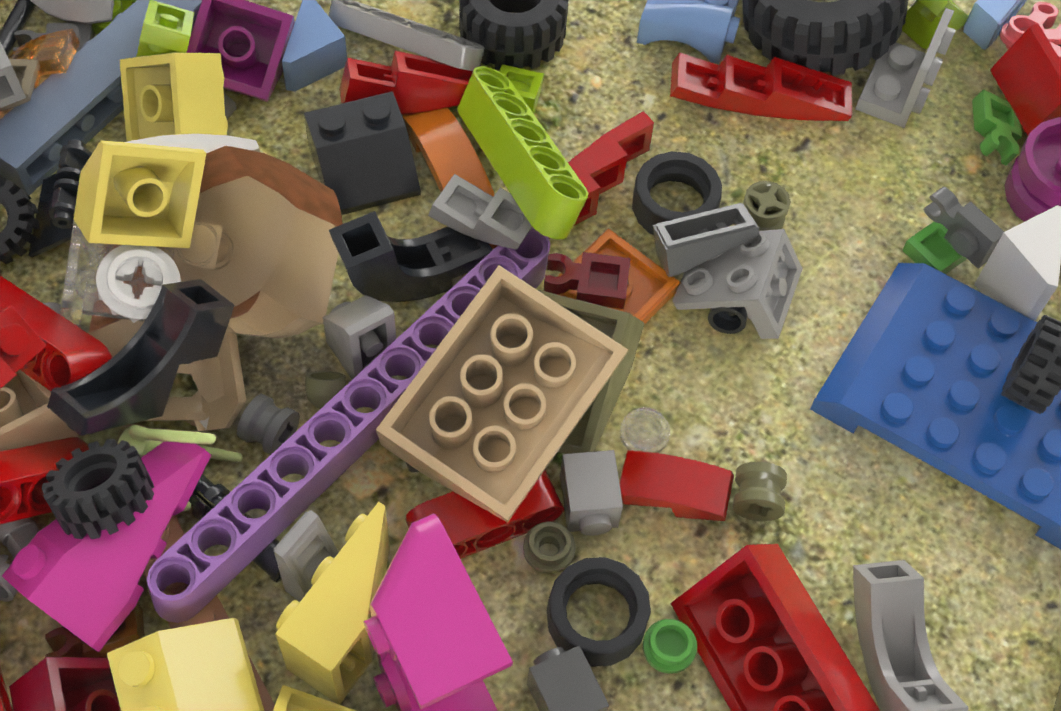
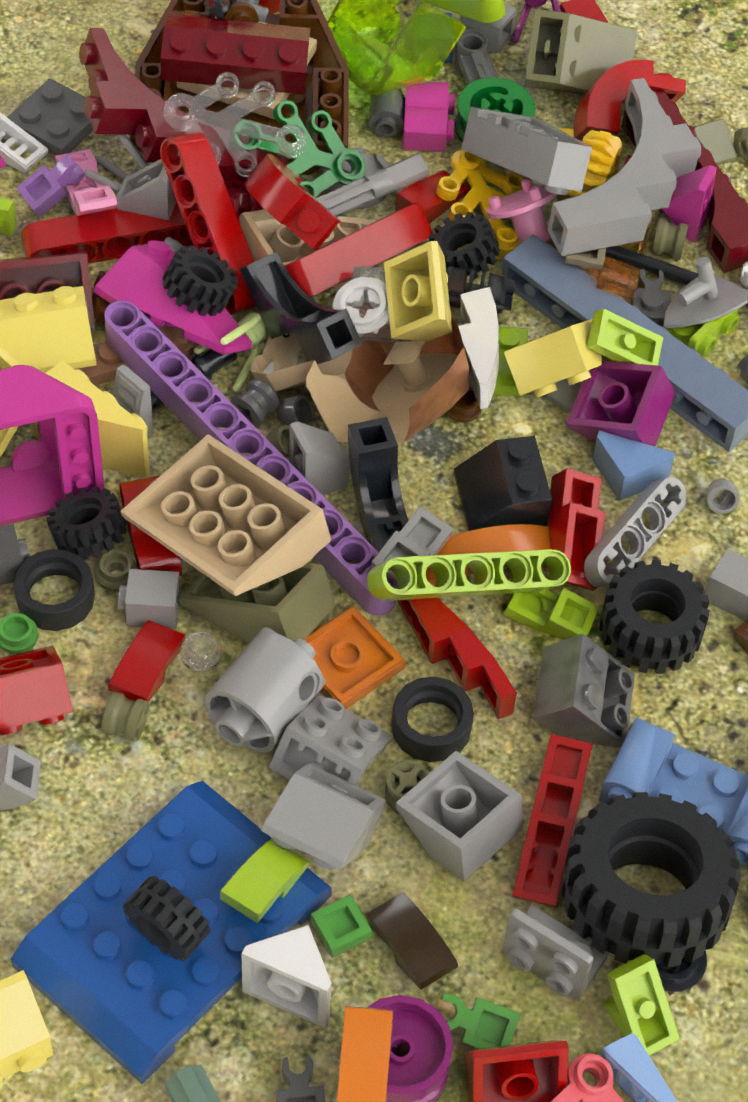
camera: 100 degrees right, 5 degrees down
dark red plate [543,252,631,309] -> none
dark grey slope [653,203,759,277] -> none
dark grey plate [924,187,1004,269] -> none
none -> black tyre [47,487,127,560]
none -> light grey cylinder [204,627,326,753]
none -> lime slope [220,838,309,923]
none -> light grey slope [261,763,387,870]
none -> dark grey hinge [278,395,312,426]
none -> dark brown slope [366,892,458,990]
none -> light grey slope [396,751,523,882]
none -> flat silver slope [533,634,635,748]

